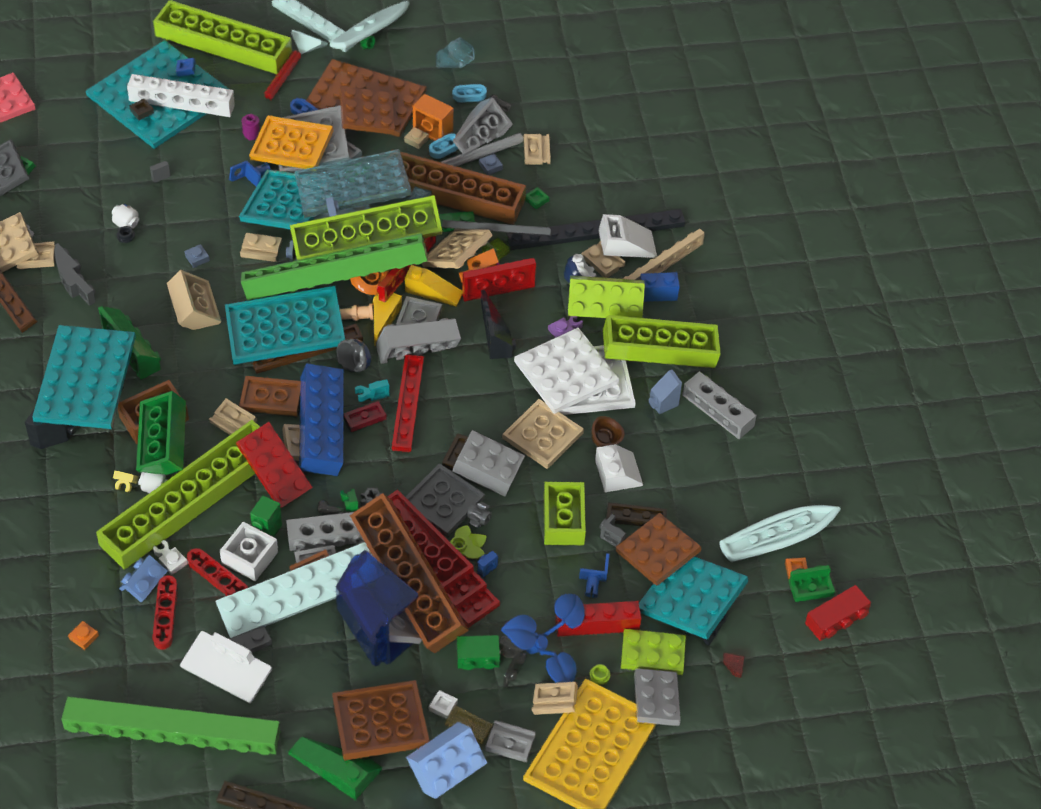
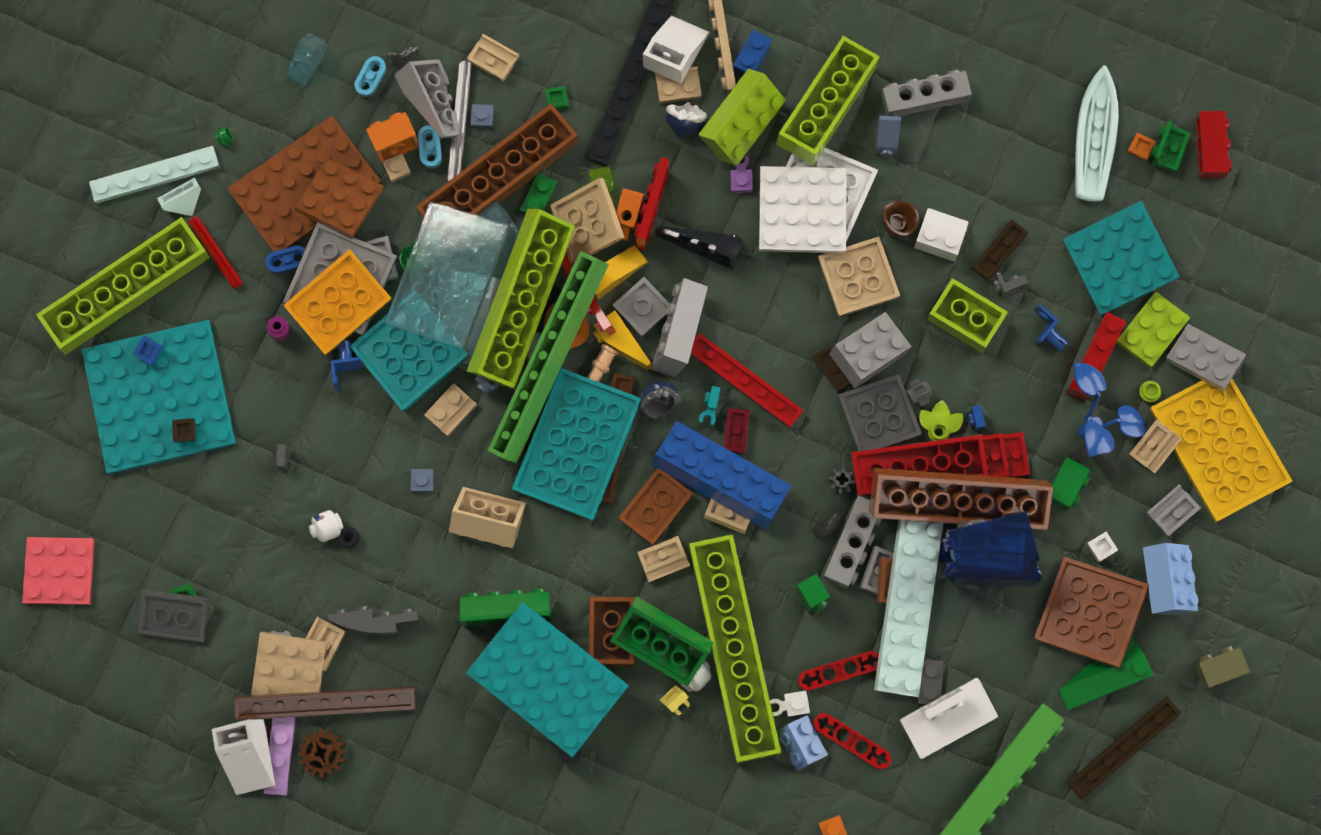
camera: 55 degrees left, 25 degrees up
white brick [127,74,235,117] -> none
white brick [220,522,278,581] -> none
red plate [235,422,313,508] -> none
sand blue plate [325,197,339,217] -> none
light aqua piece [330,1,410,49] -> none
green plate [340,489,358,513] -> none
dark grey tile [442,220,552,236] -> none
clear yellow plate [445,706,493,744] -> none
dark orange plate [615,513,701,586] -> none
clear red tile [723,653,744,678] -> none

